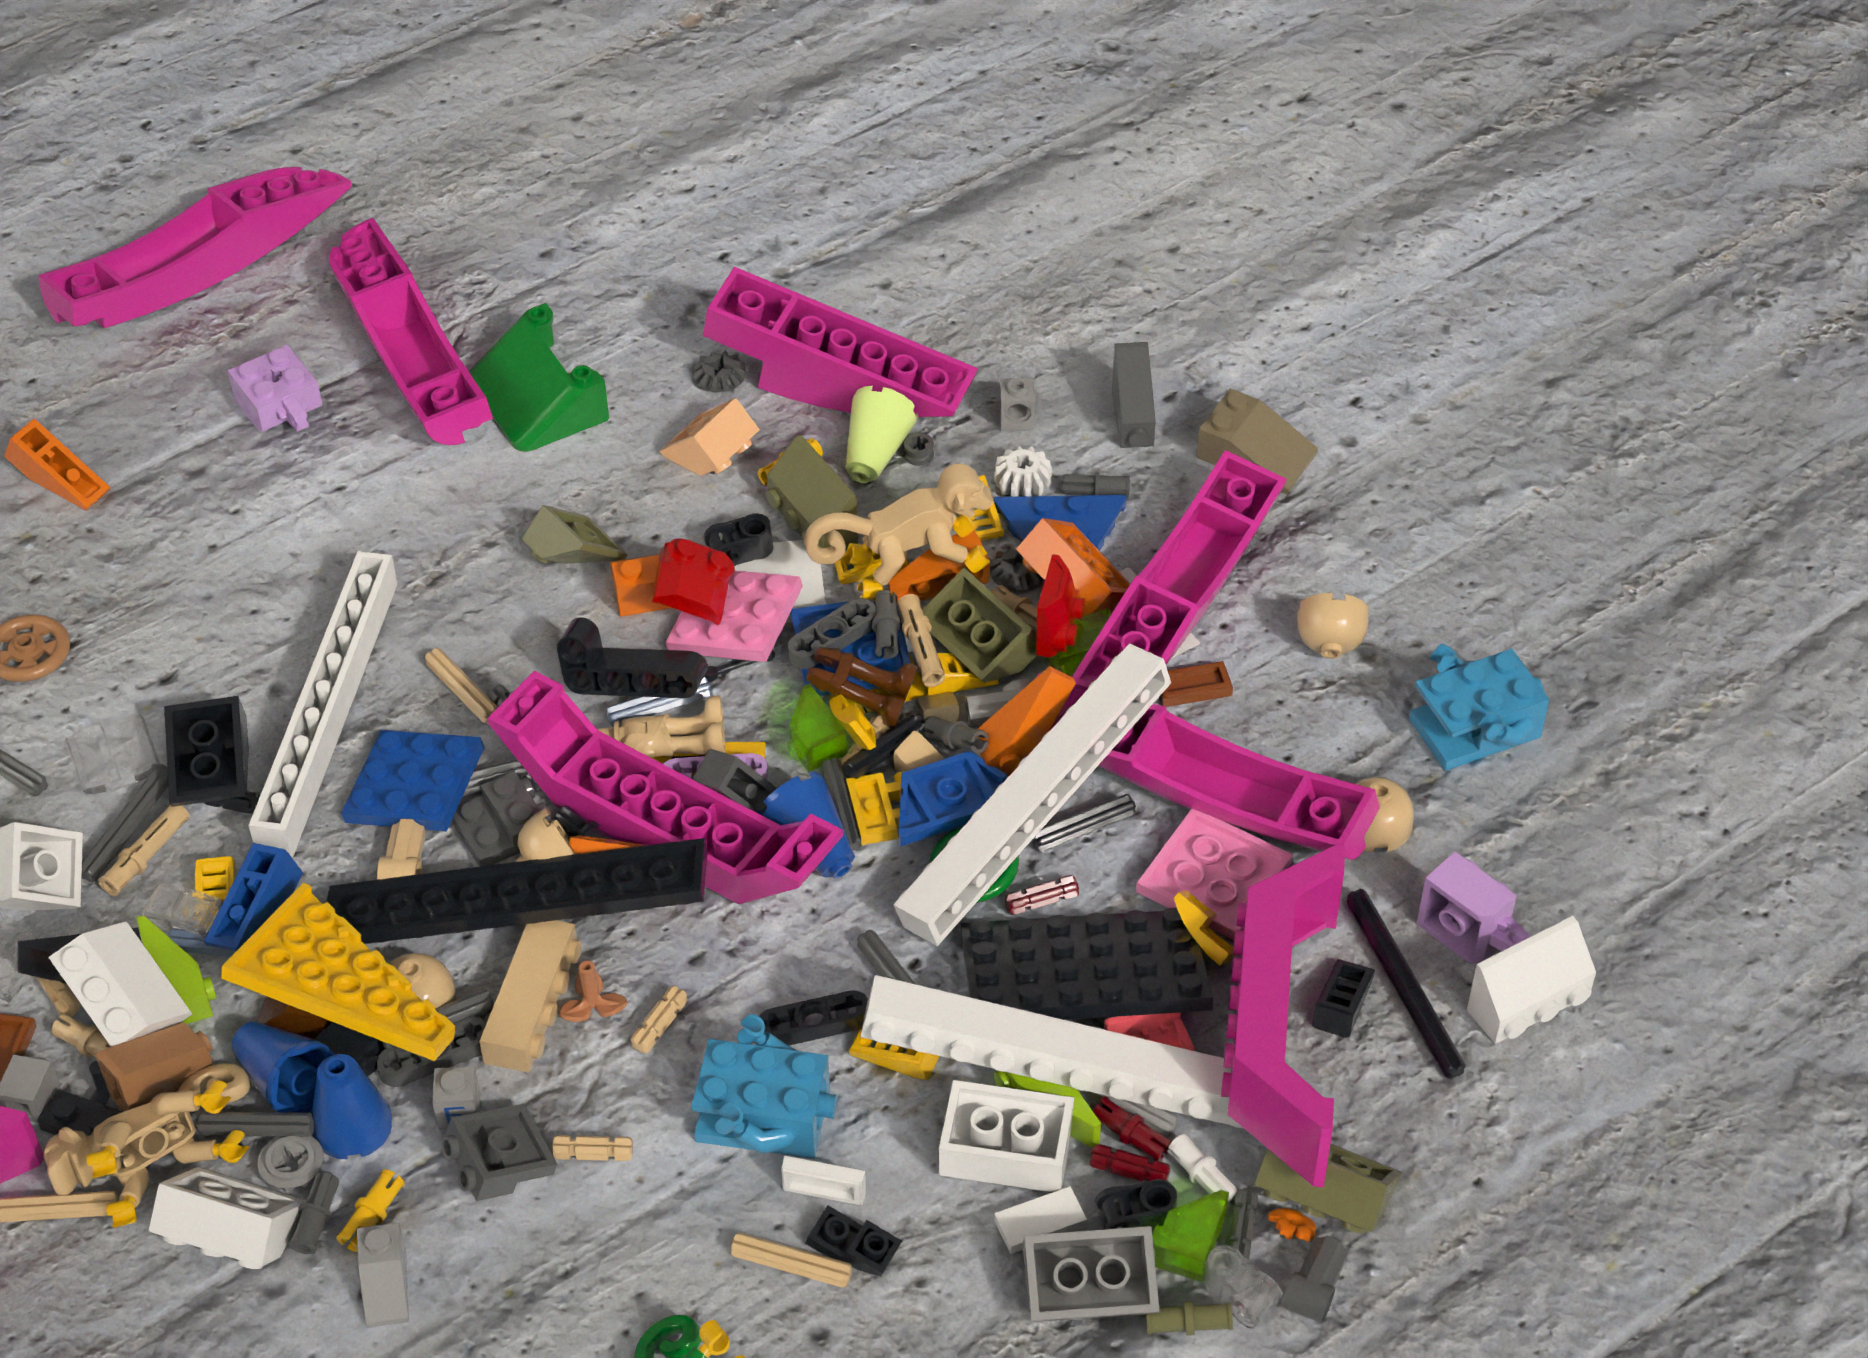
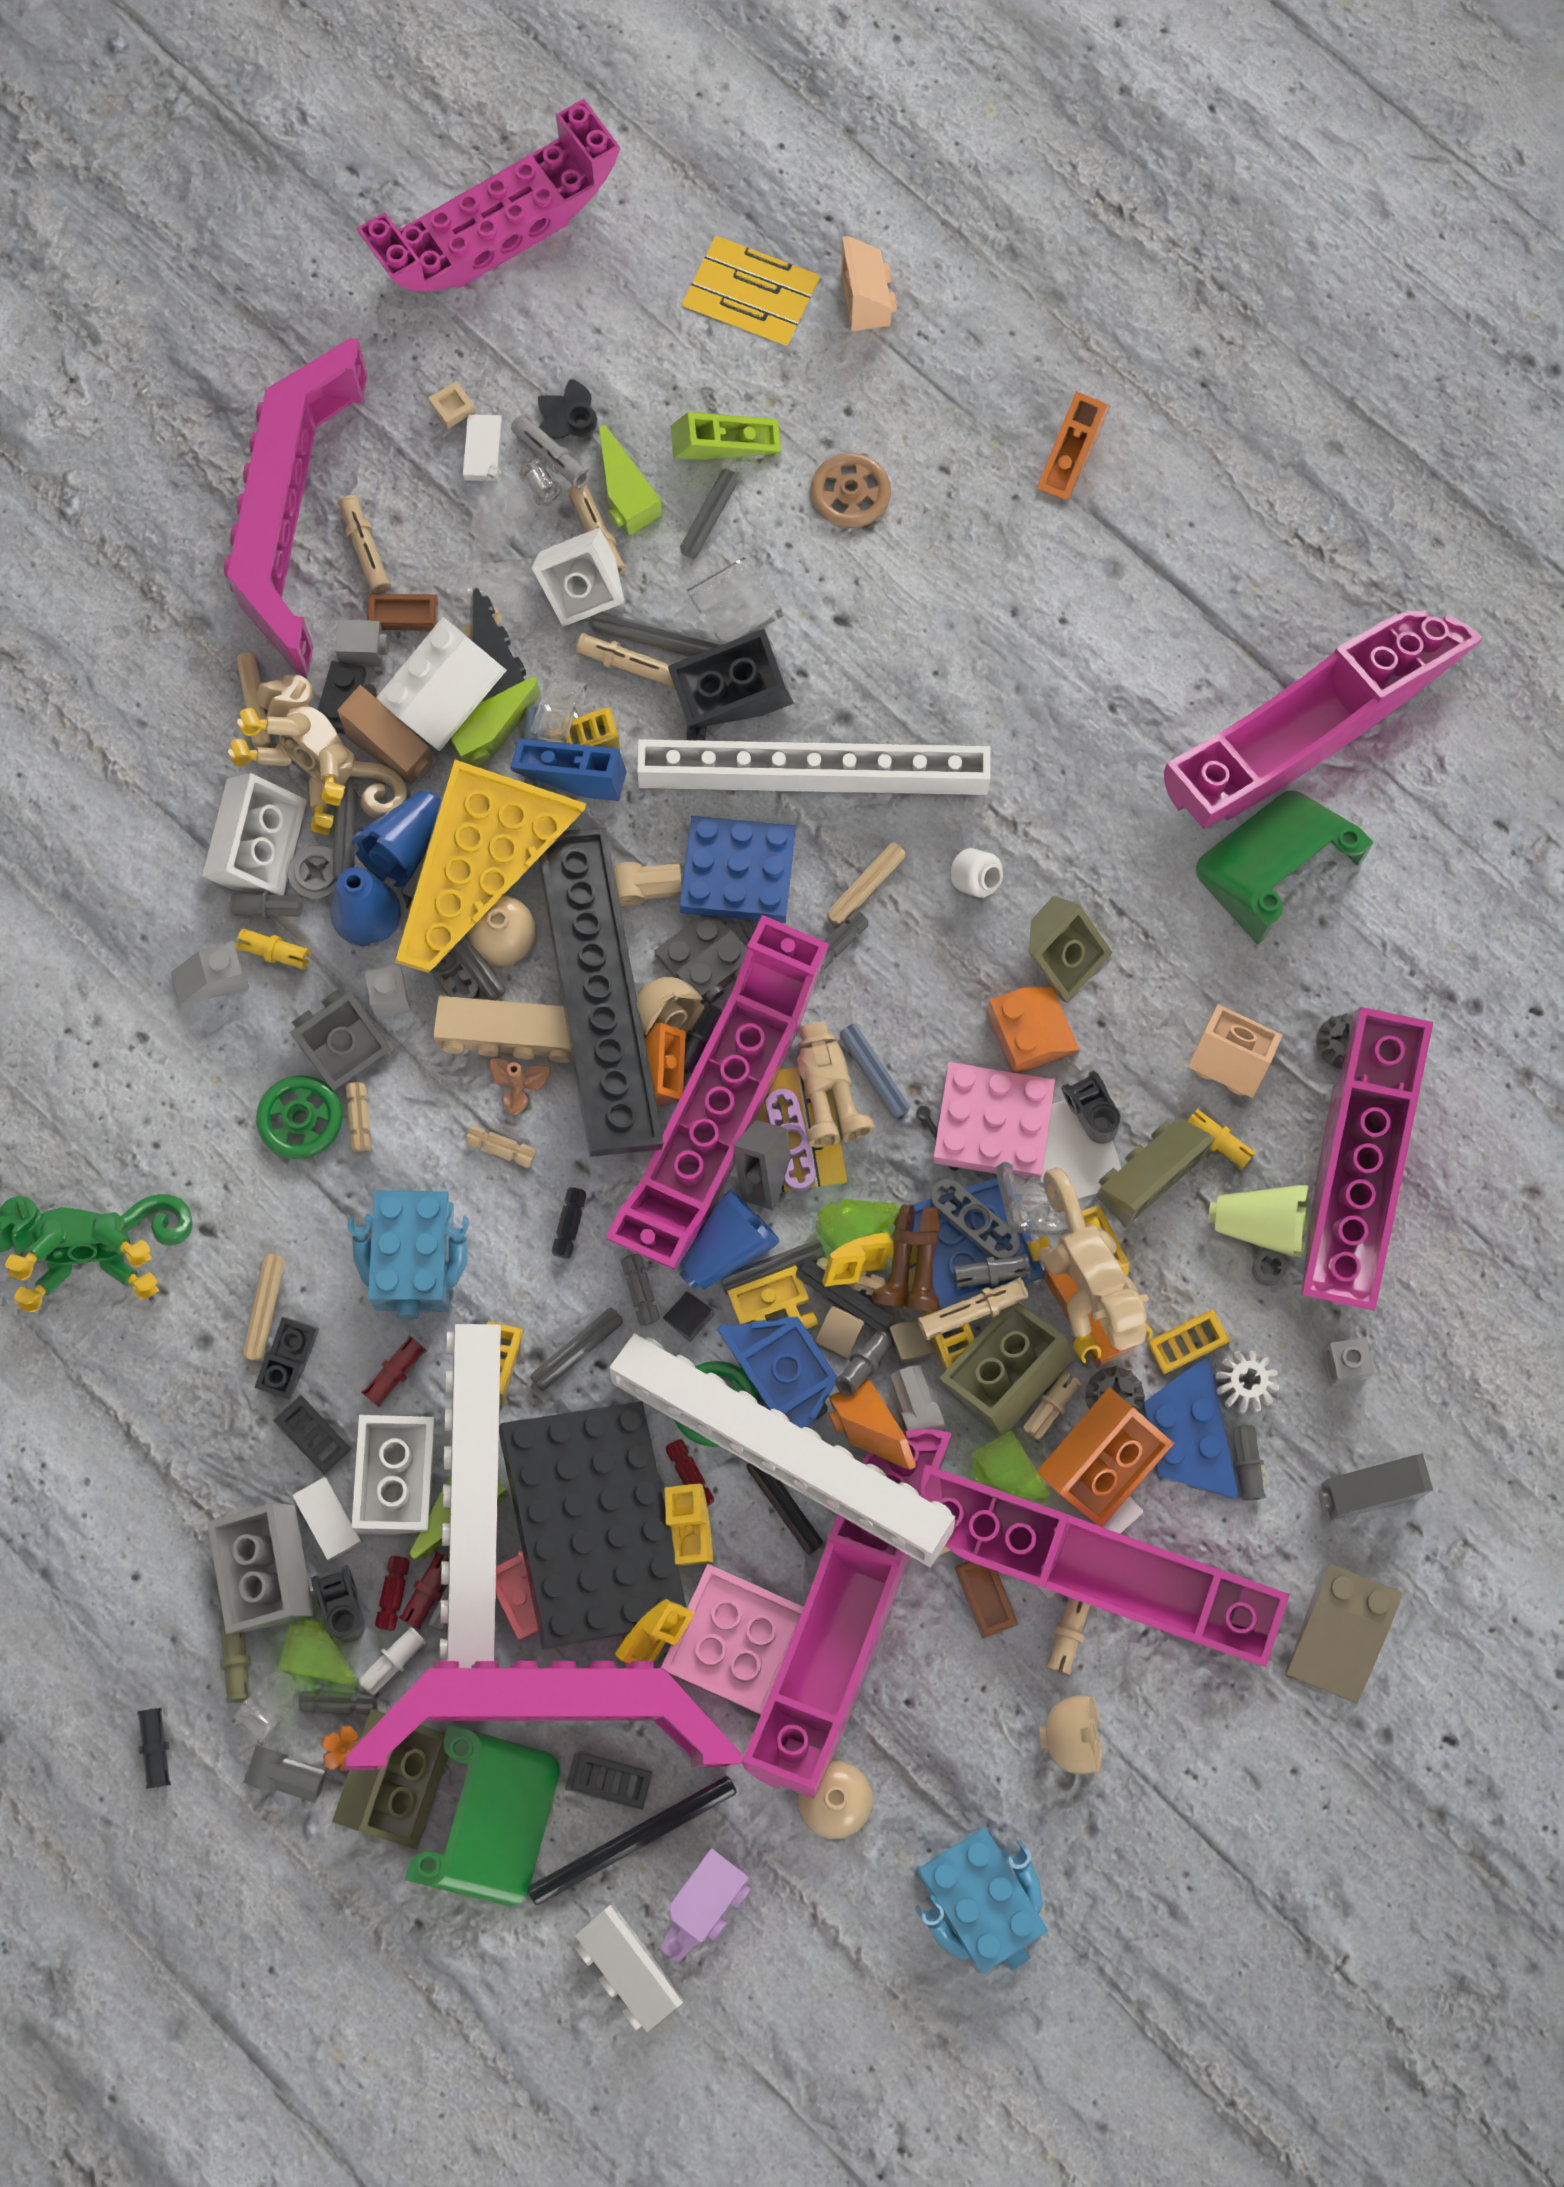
camera: 80 degrees right, 25 degrees up
dark pink slope [38,167,352,328] -> none
lavender hinge [227,344,323,433] -> none
black beam [557,617,708,698] -> none
red slope [652,538,735,625] -> none
black beam [759,990,868,1046] -> none
white tile [781,1156,866,1205] -> none
red slope [1036,554,1085,658] -> none
none -> green plate [256,1075,343,1159]
none -> black slope [272,1395,351,1475]
none -> dark red pin [361,1335,428,1407]
none -> green windscreen [405,1724,560,1906]
none -> black axle [552,1187,587,1259]
none -> dark grey axle [621,1254,660,1326]
none -> black slope [663,1291,714,1342]
none -> yellow slope [665,1483,713,1566]
none -> white head [951,848,1003,898]
none -> clear wing [995,1162,1069,1235]
none -> tan pin [1046,1597,1091,1676]

